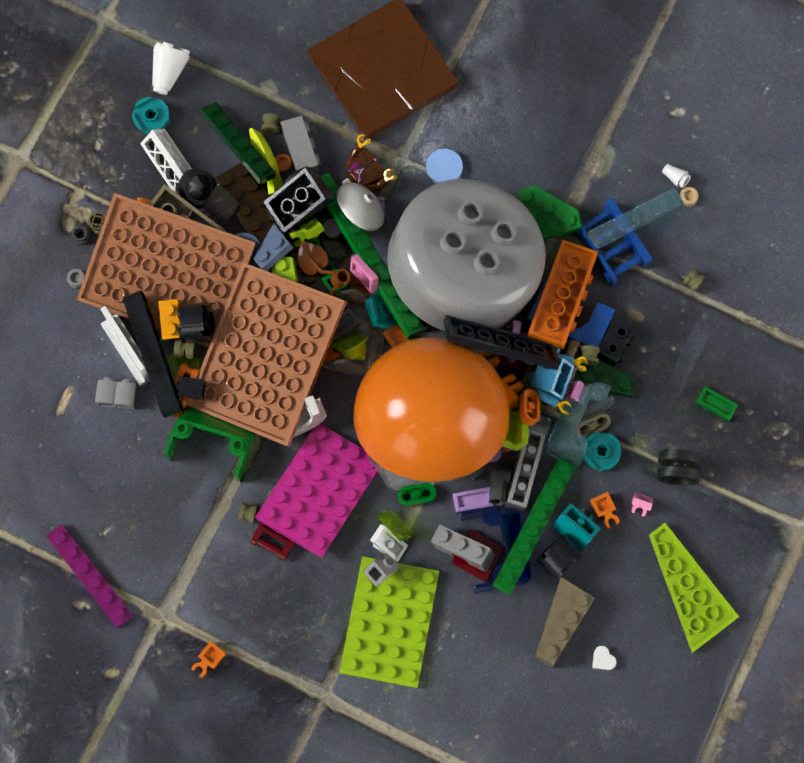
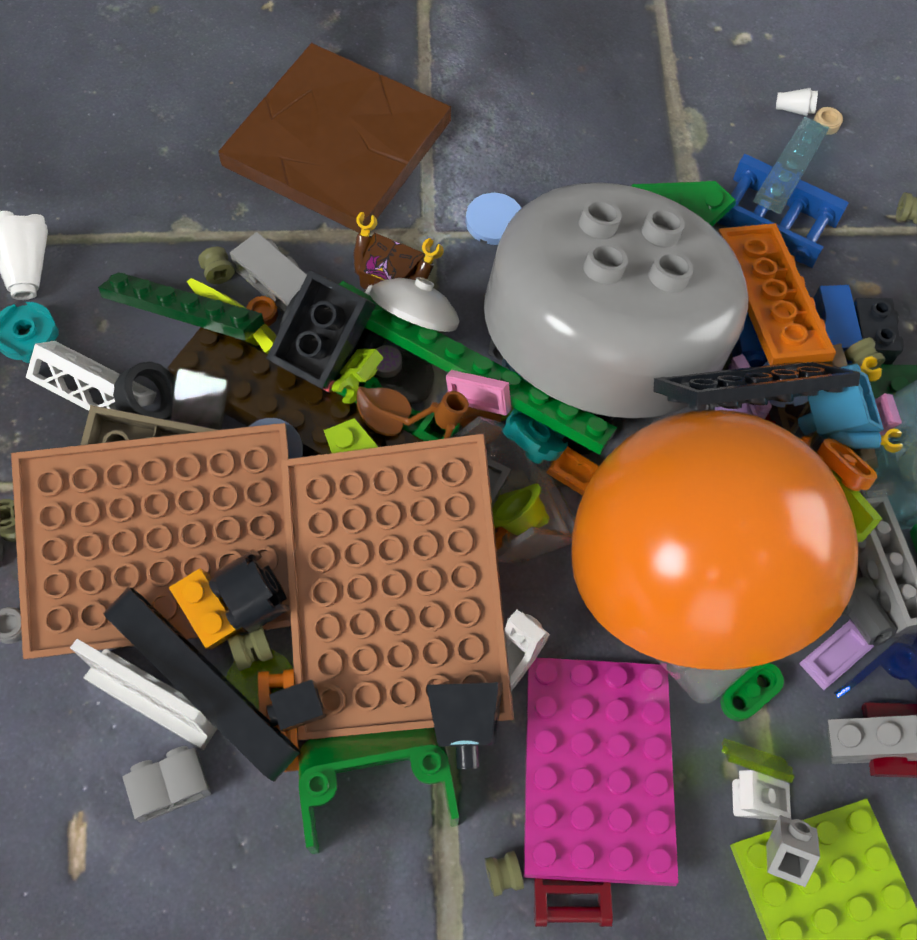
camera: 30 degrees left, 10 degrees down
sand blue wing [253,224,294,271] -> none
none -> black torso [427,682,503,769]

